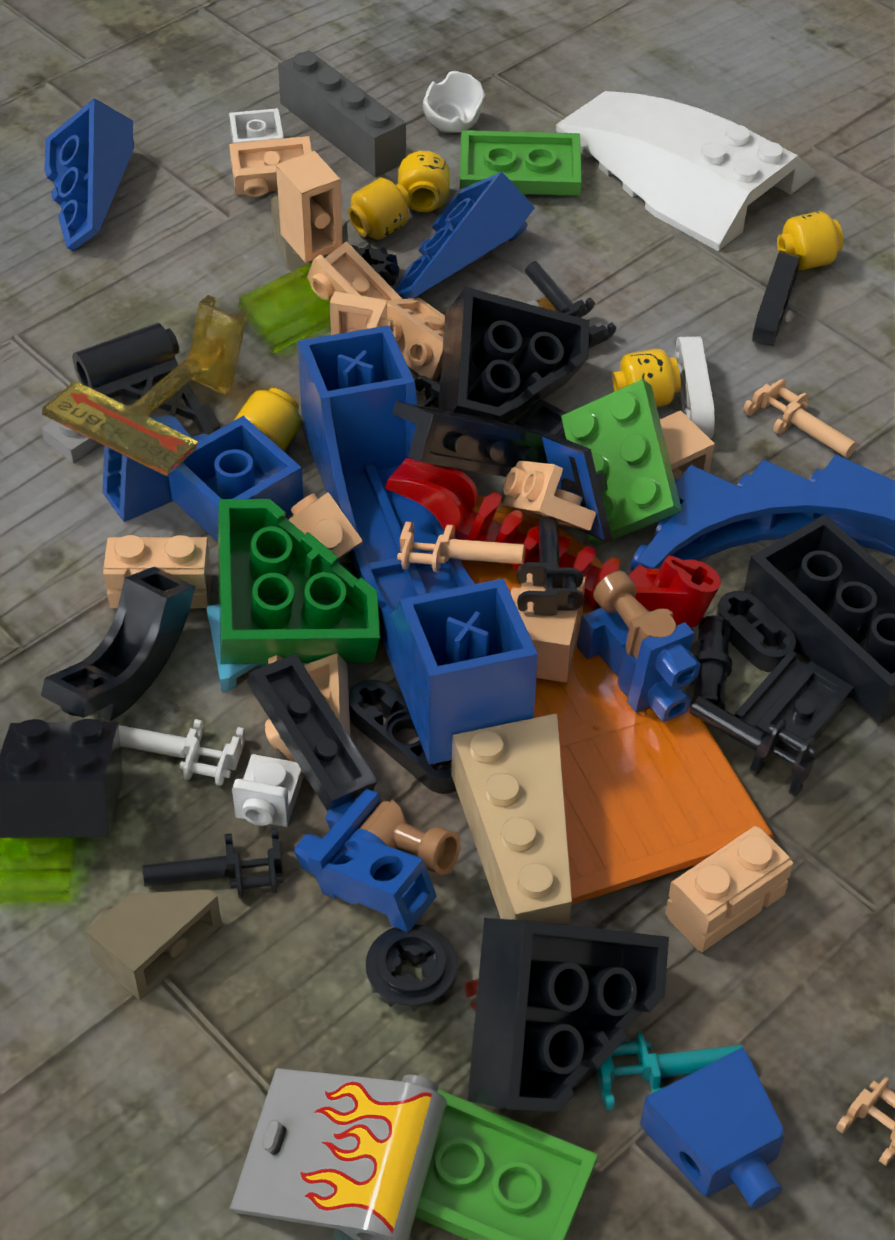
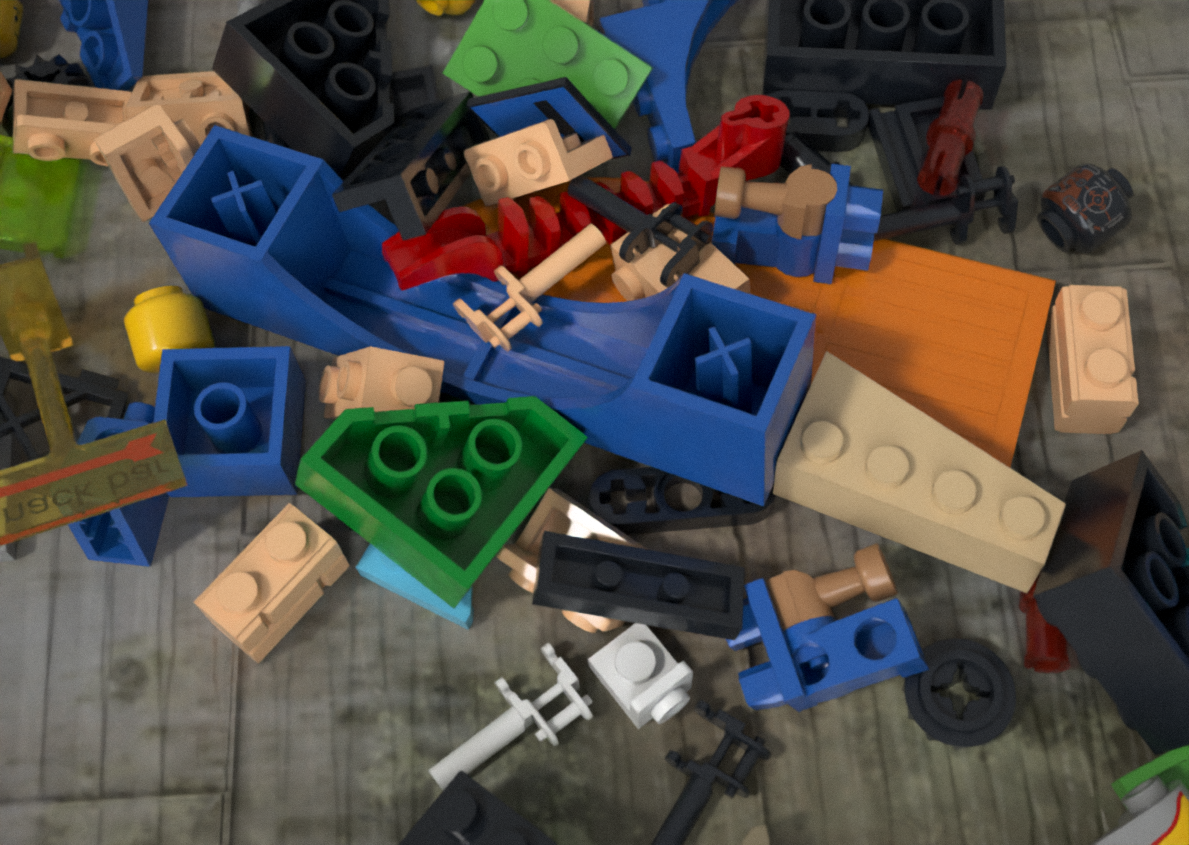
camera: 45 degrees left, 15 degrees up
black arch [41,566,195,721] -> none
none -> clear red pin [917,80,984,196]
none -> black head [1037,164,1133,254]

